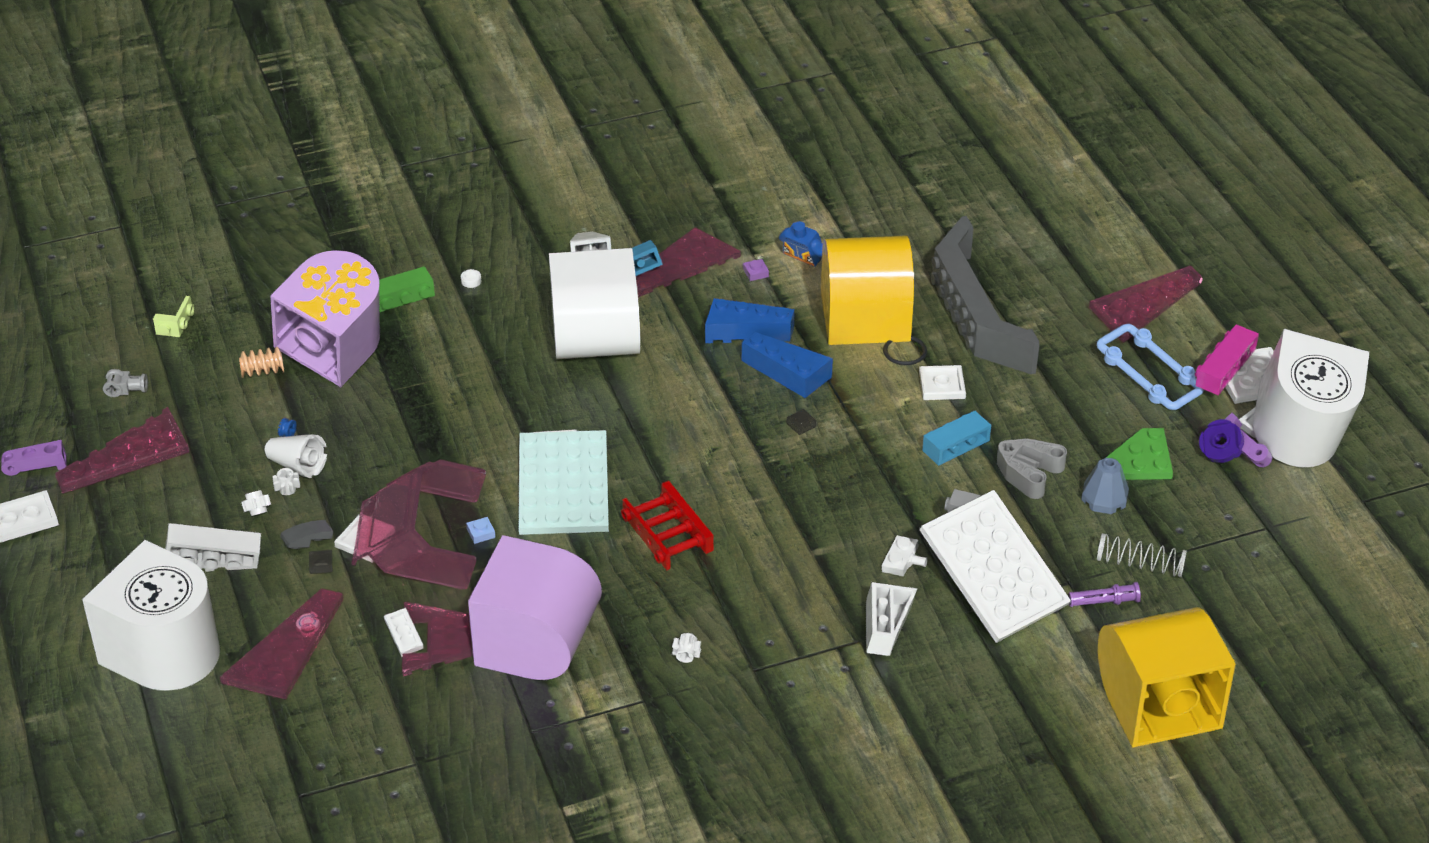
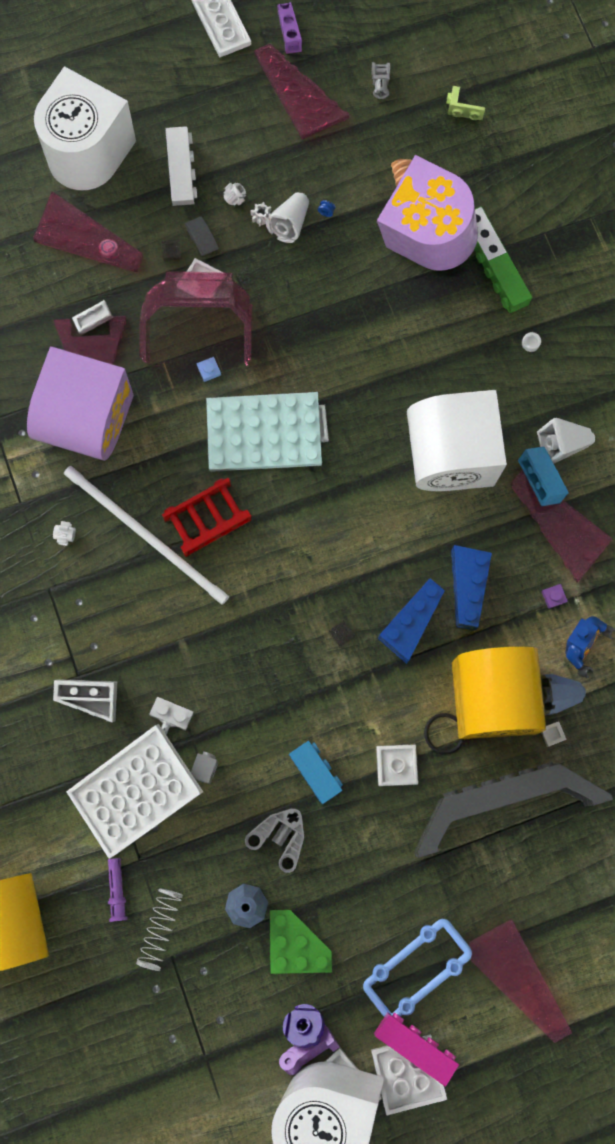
camera: 85 degrees right, 35 degrees up
none -> white piece [64,466,229,605]

